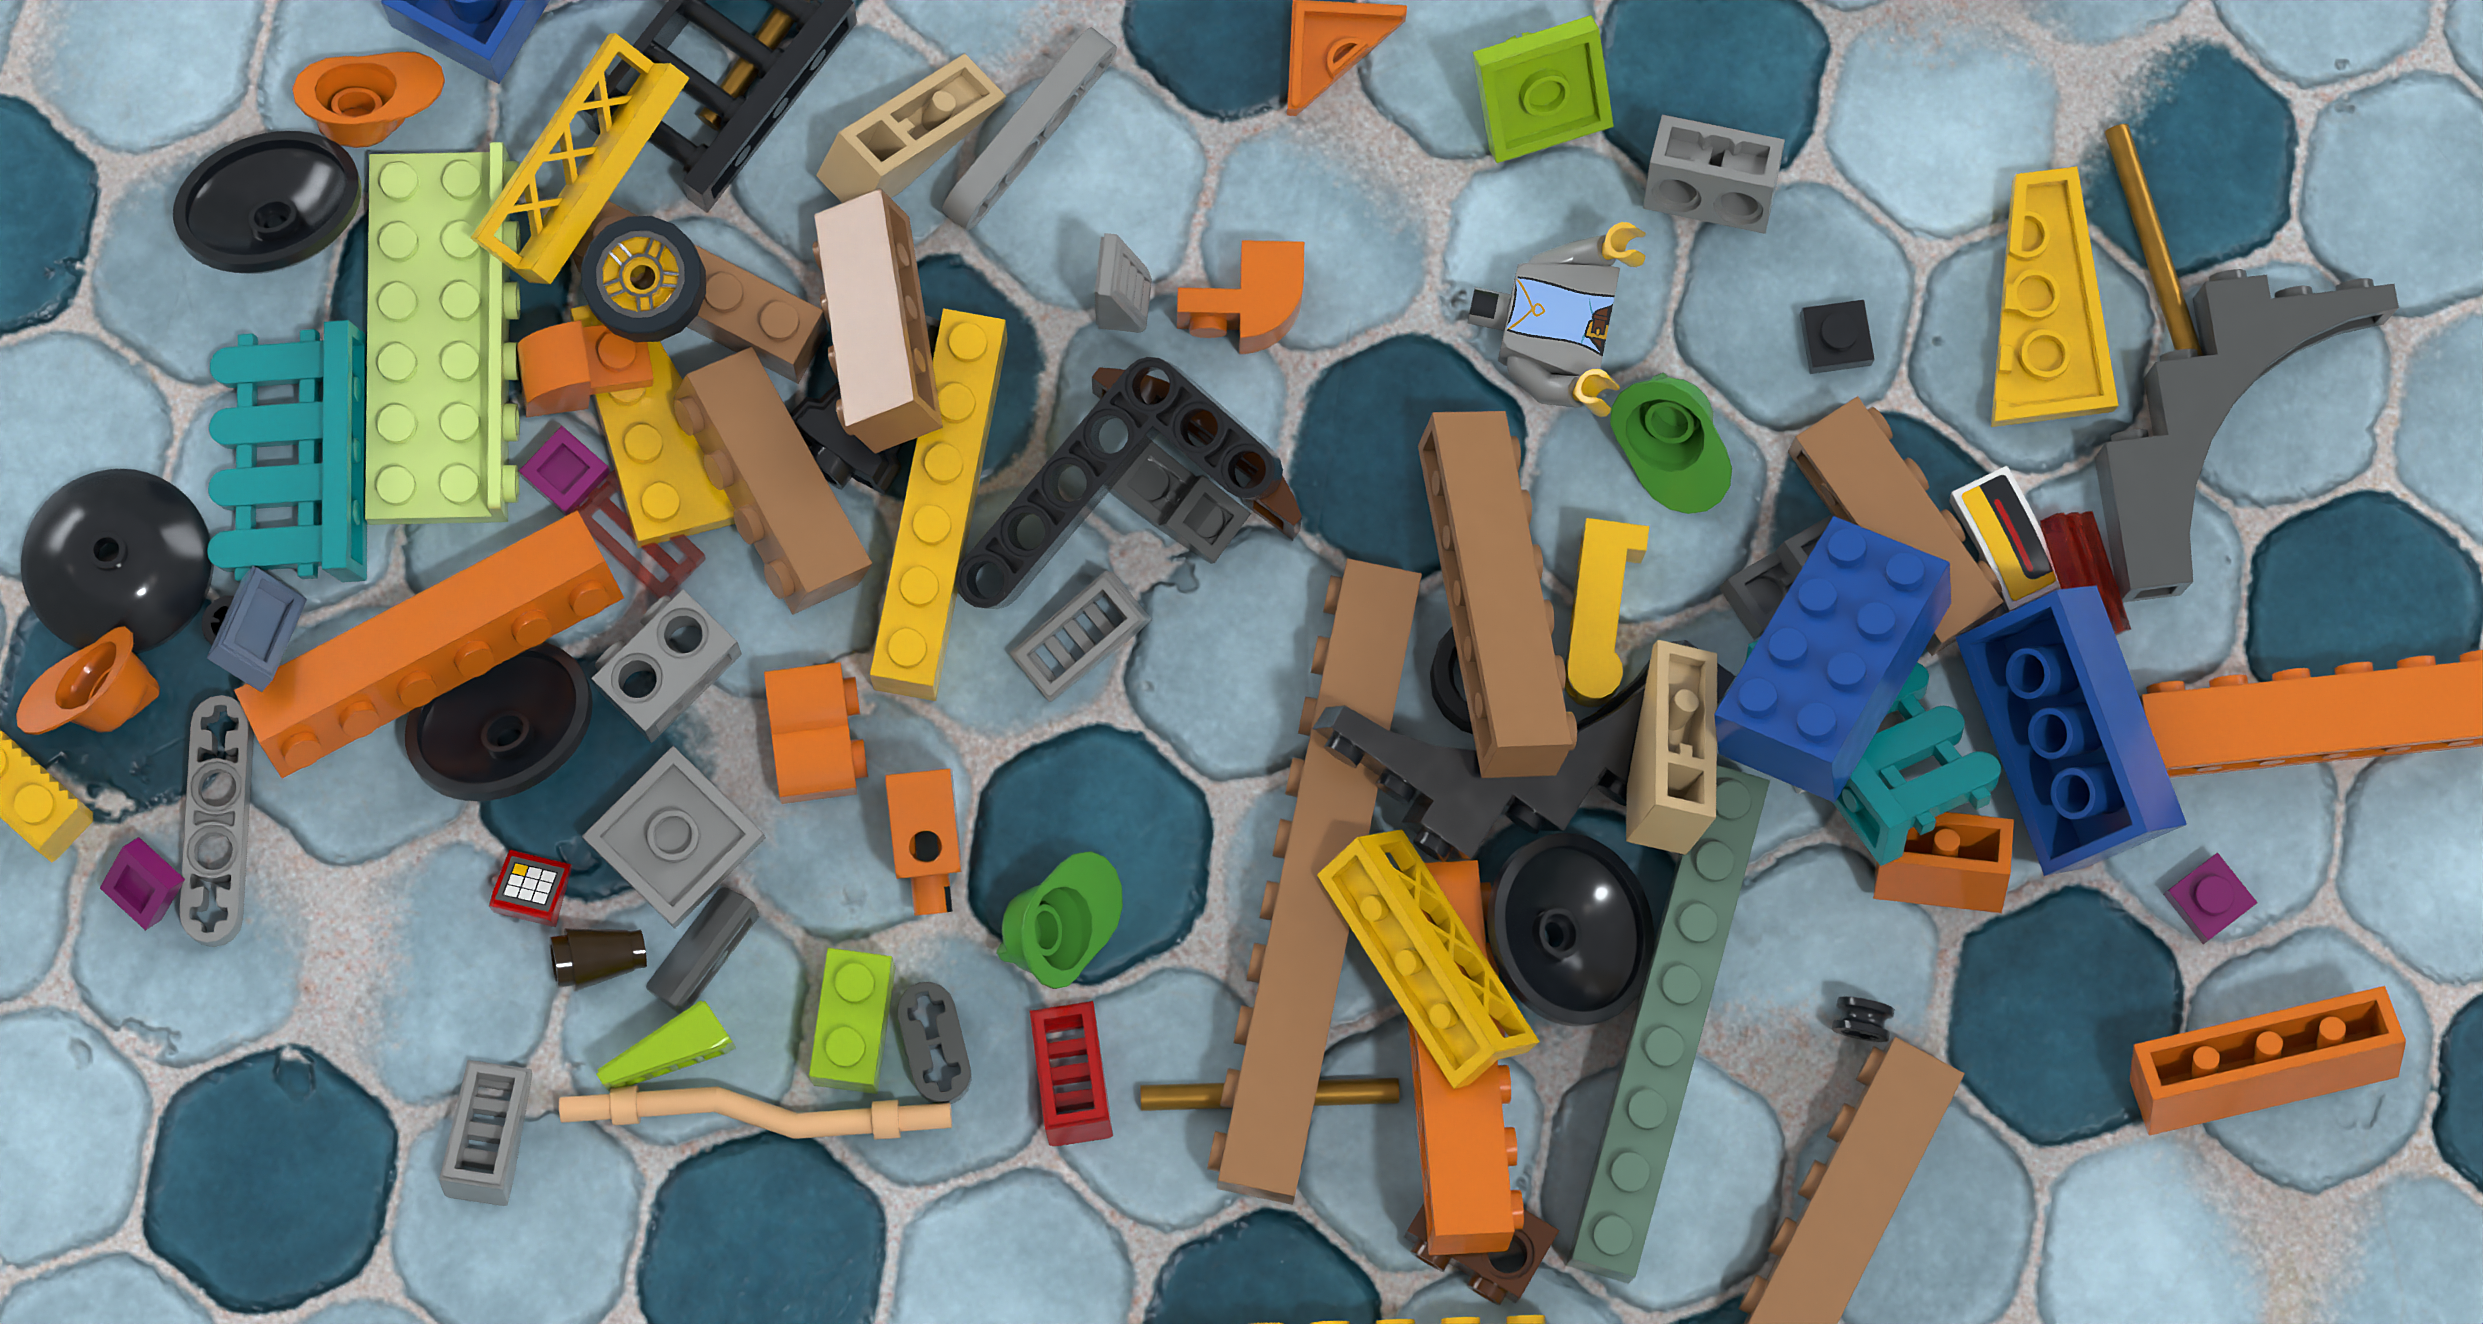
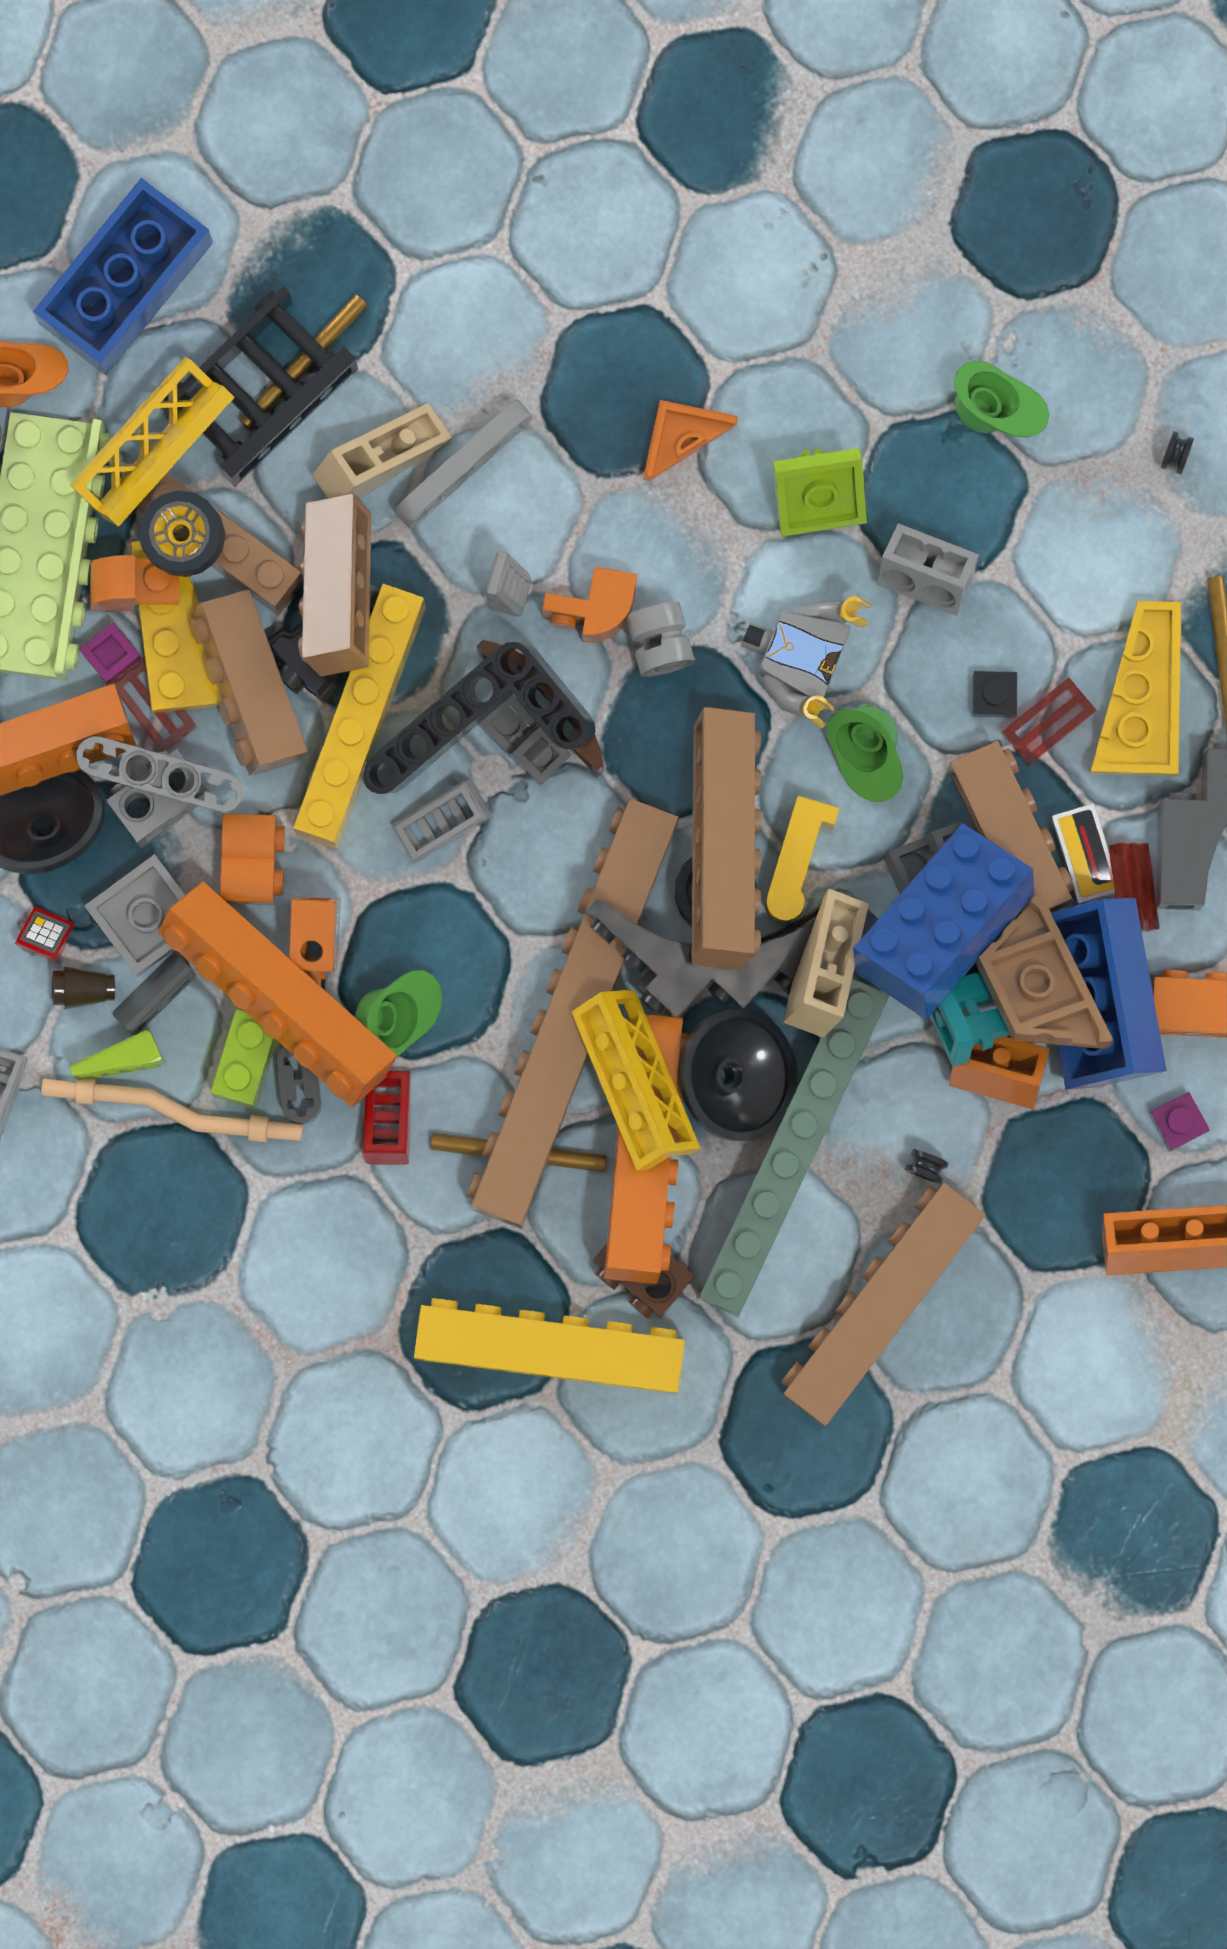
camera: 15 degrees right, 5 degrees up
none -> light grey beam [76,736,244,812]
none -> orange brick [158,881,397,1107]
none -> light grey wheel [625,601,695,677]
none -> medium nougat wing [976,894,1113,1049]
none -> clear red tile [1001,677,1097,767]

